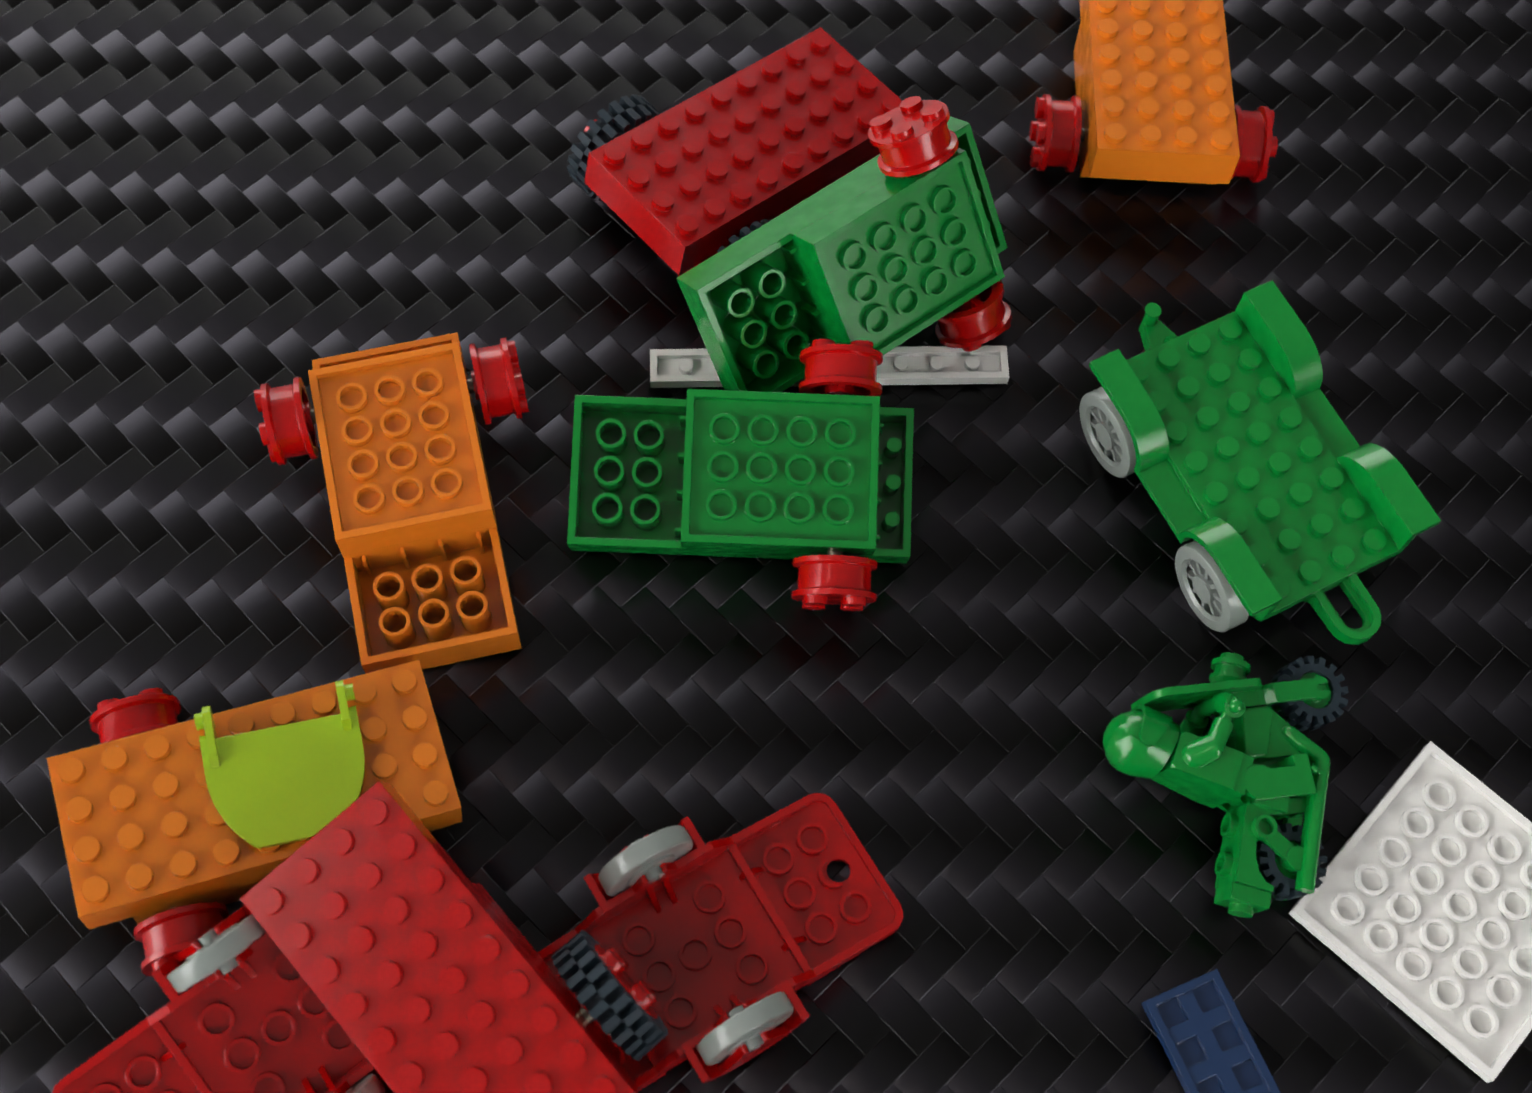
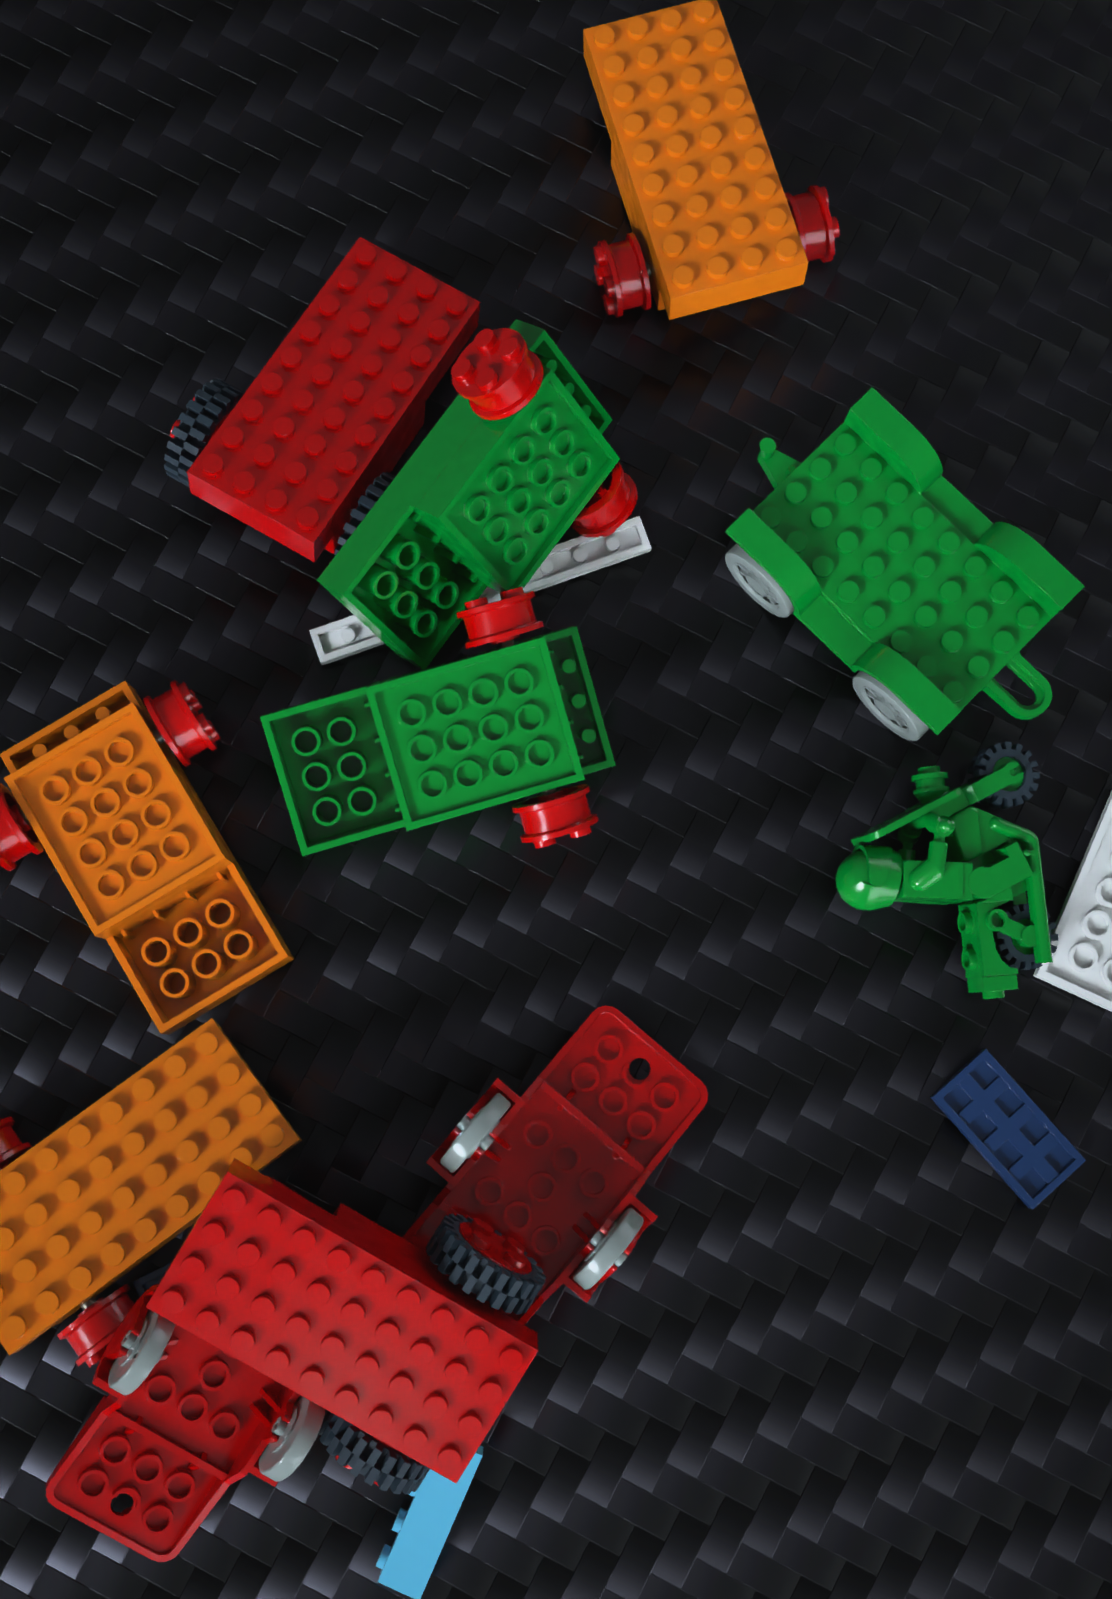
camera: 15 degrees left, 15 degrees up
lime piece [194,680,365,849] -> none

